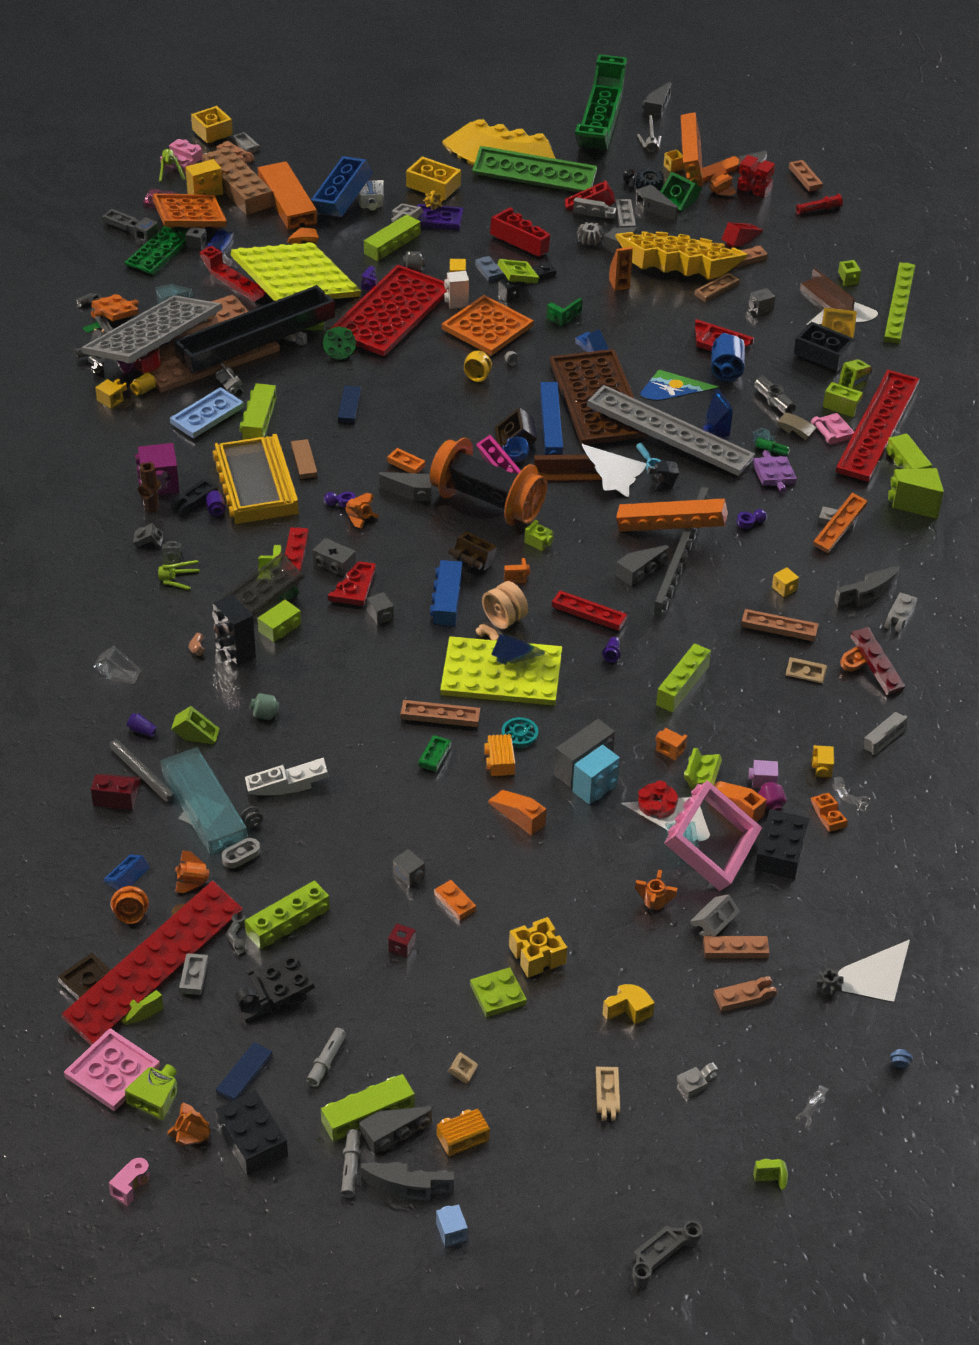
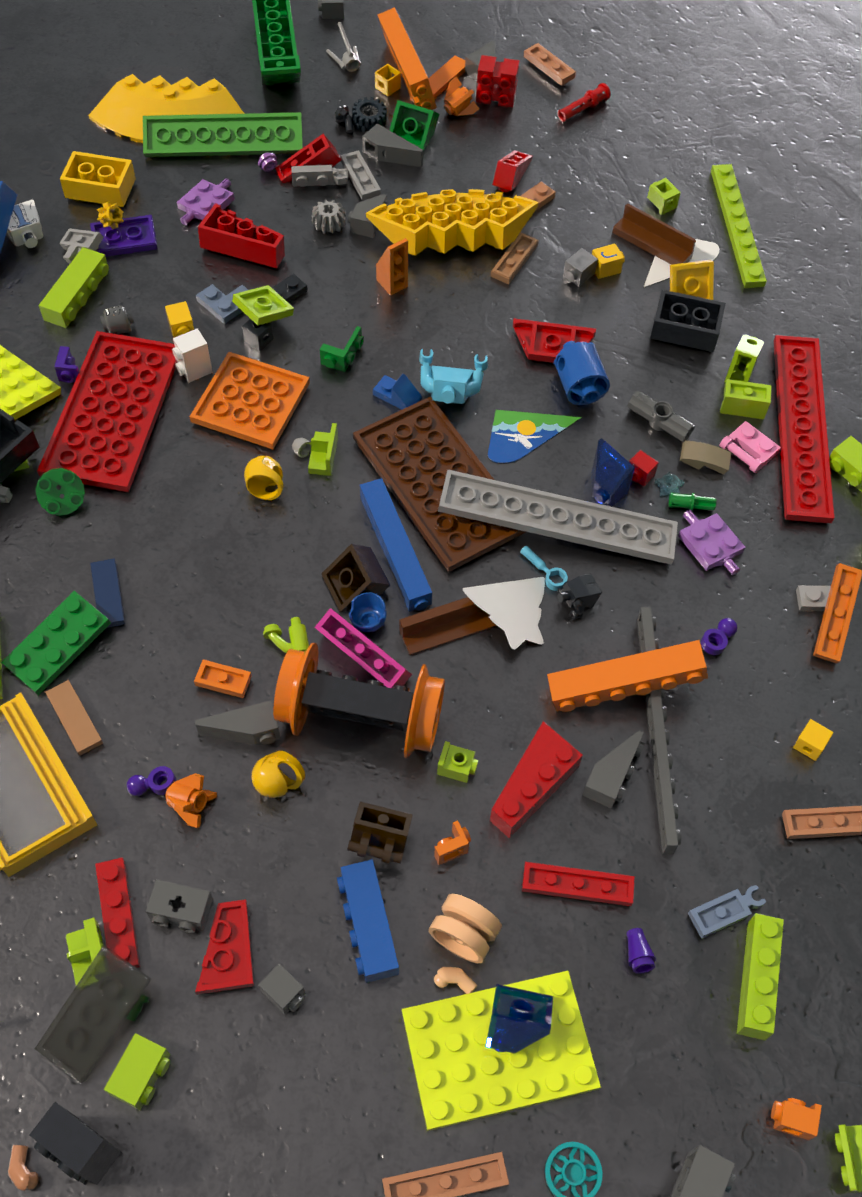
camera: 20 degrees left, 15 degrees up
none -> green plate [1,591,111,696]
none -> medium lavender plate [177,178,235,225]
none -> yellow helmet [251,751,305,798]
none -> medium lavender plate [258,153,278,172]
none -> lime panel [308,423,338,476]
none -> medium azure torso [419,349,488,404]
none -> red wedge [490,721,583,838]
none -> yellow brick [592,244,625,279]
none -> red plate [626,450,659,487]
none -> sand blue plate [688,885,766,939]

